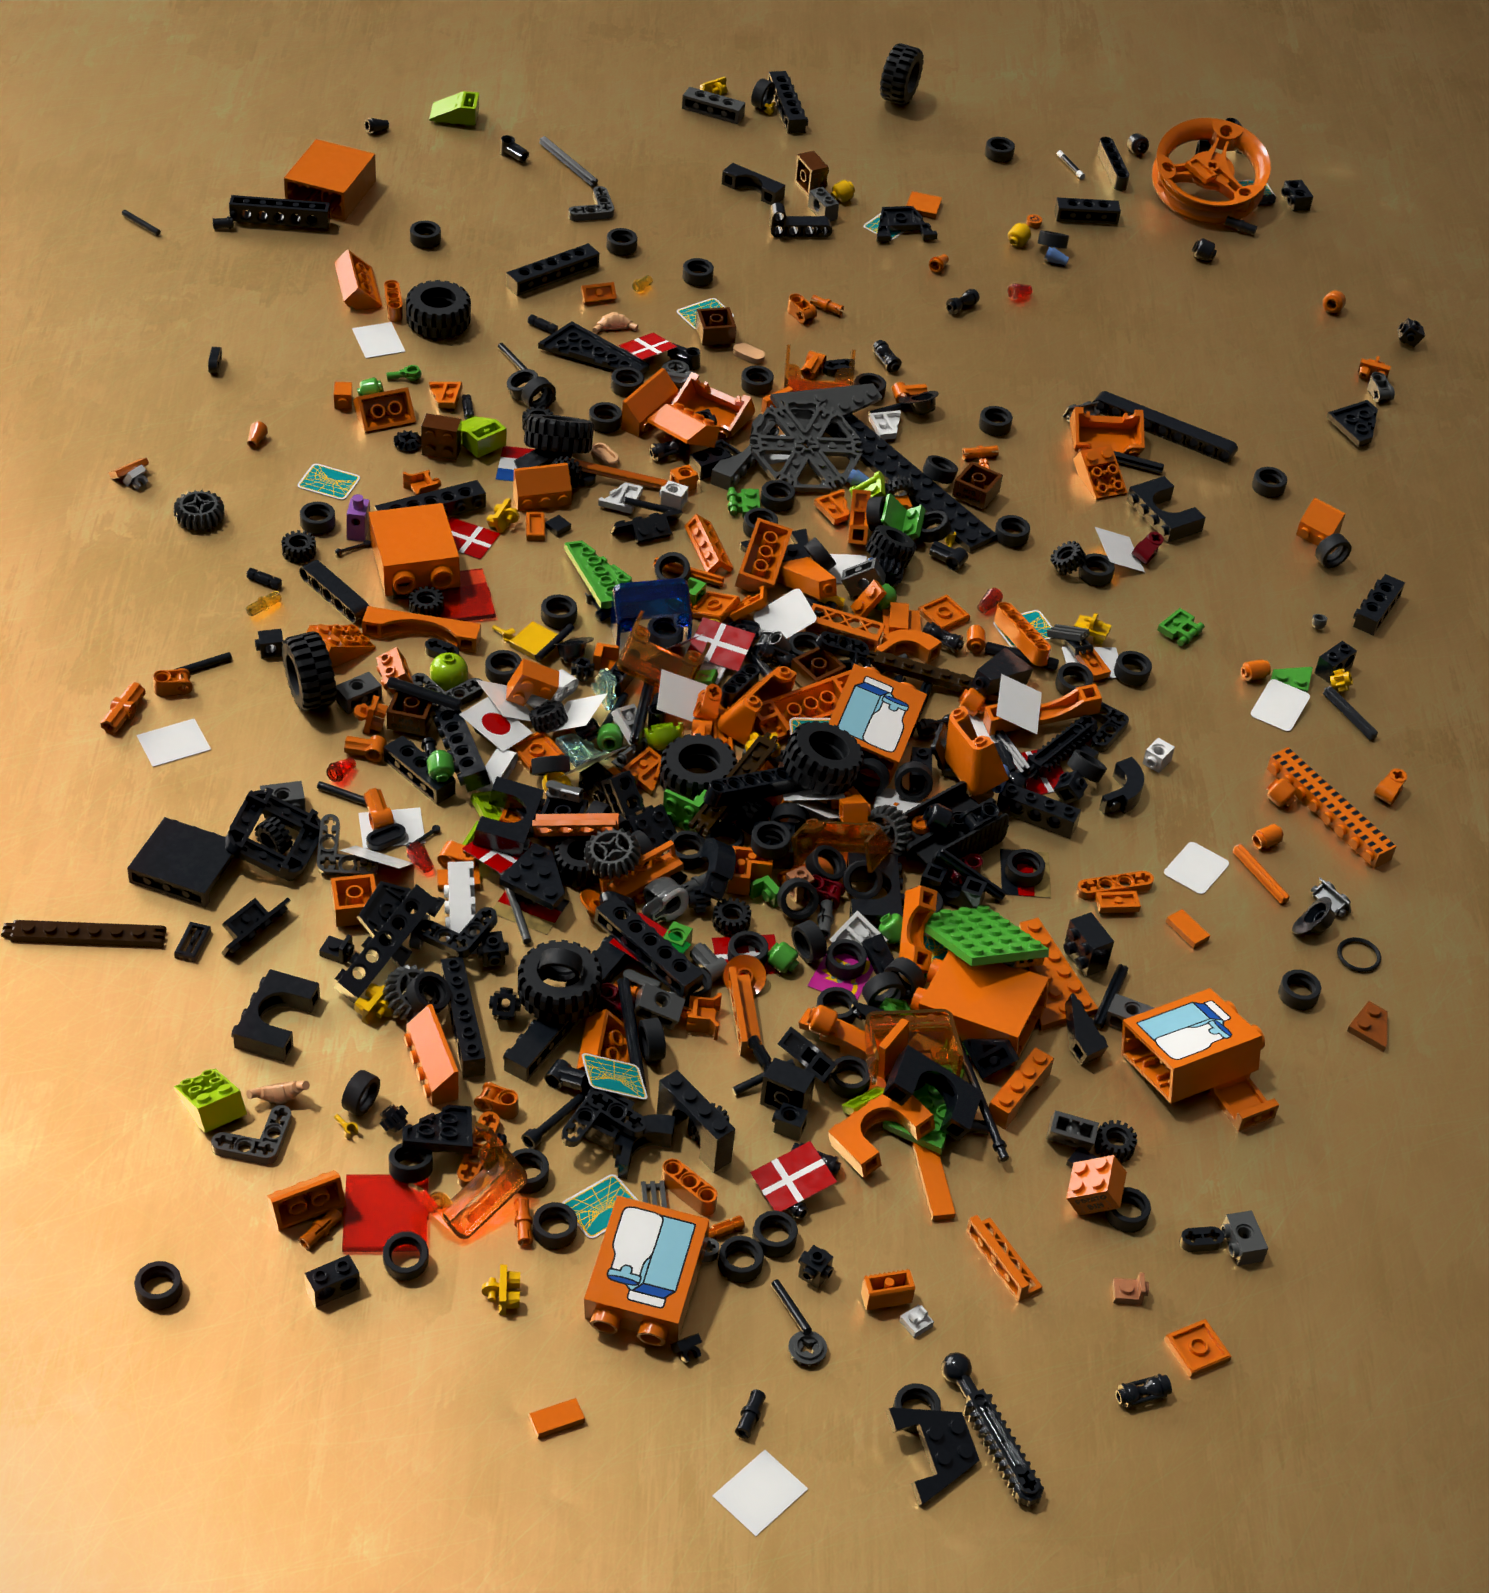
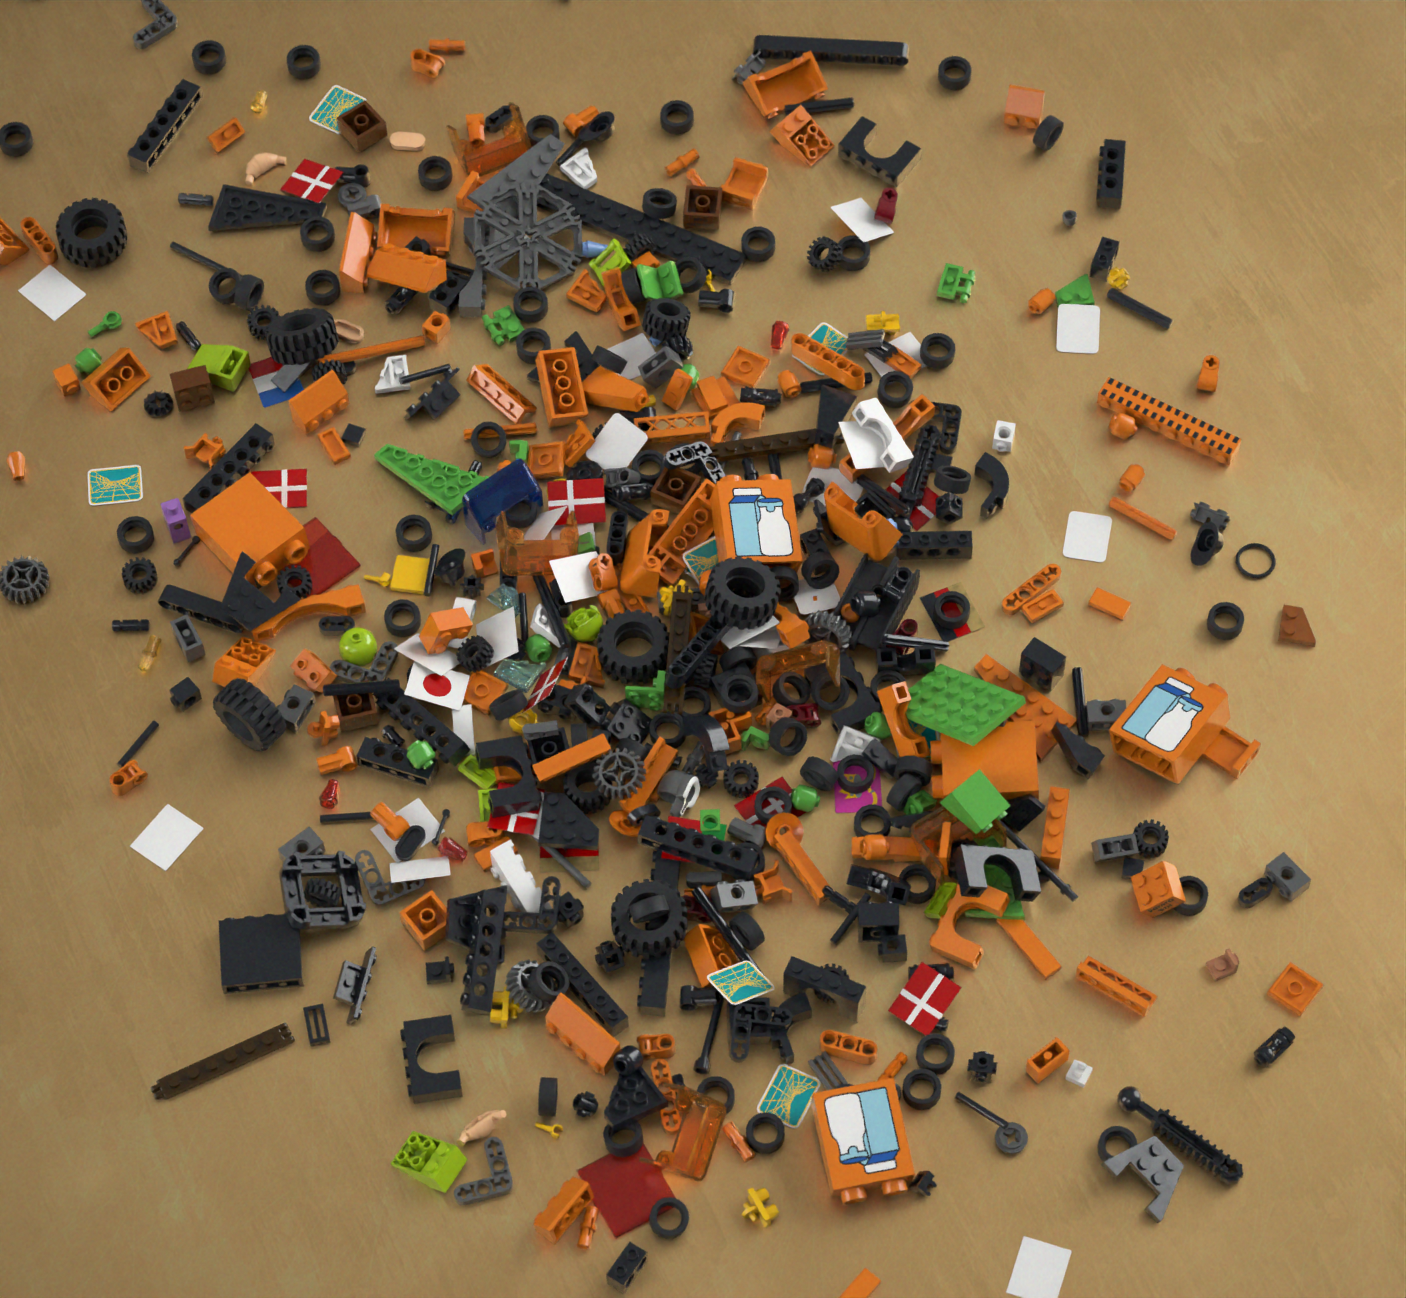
camera: 20 degrees left, 15 degrees up
orange piece [101,682,146,735] -> none
yellow hips [487,499,520,533] -> none
white brick [659,481,689,510] -> none
black pin [735,1389,766,1439] -> none
dark grey pin [817,900,834,939] -> none
black piece [872,340,902,372] -> none
none -> dark grey brick [170,614,206,663]
none -> black wing [220,551,300,632]
none -> black head [613,1045,643,1076]
none -> orange panel [720,157,768,210]
none -> white arch [852,398,914,473]
none -> bright green slope [940,769,1010,834]

